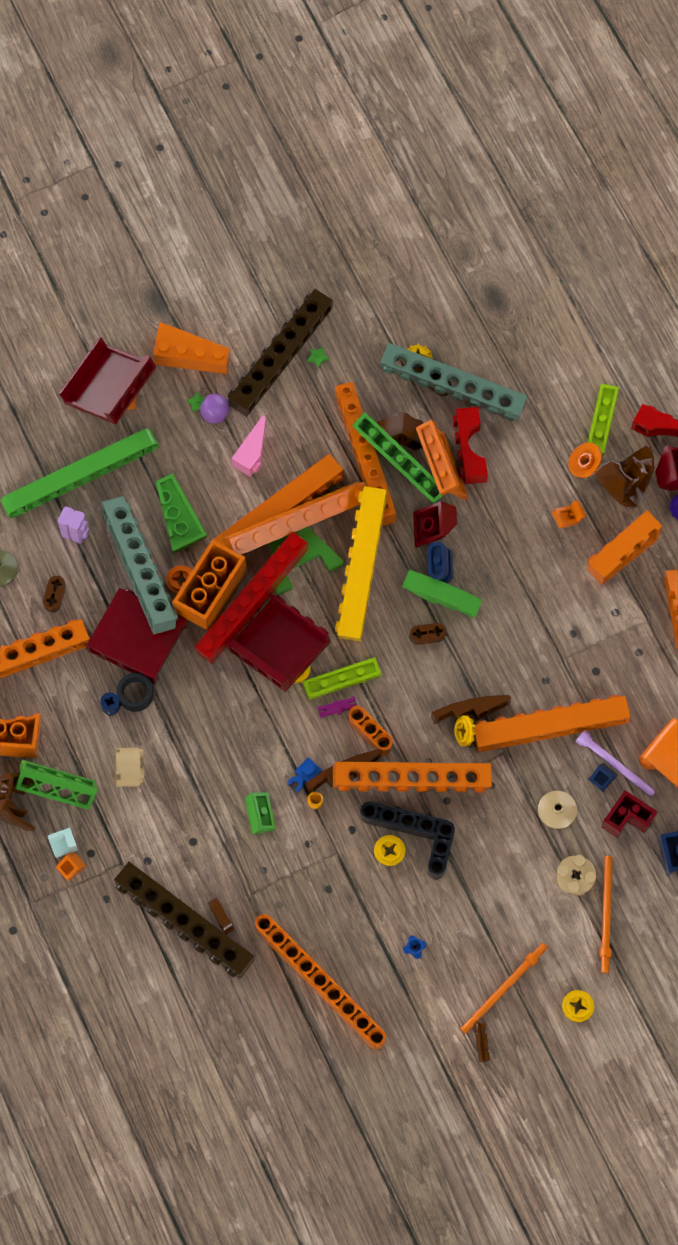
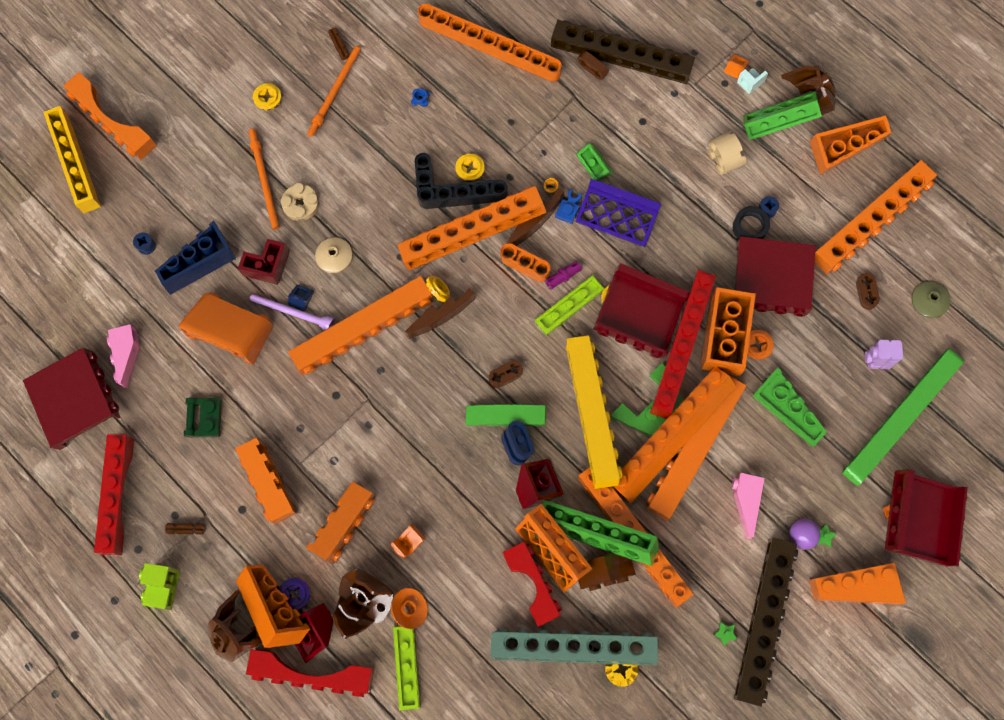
camera: 165 degrees right, 5 degrees up
sand green brick [102,496,178,635] -> none
none -> dark purple fence [575,179,661,247]

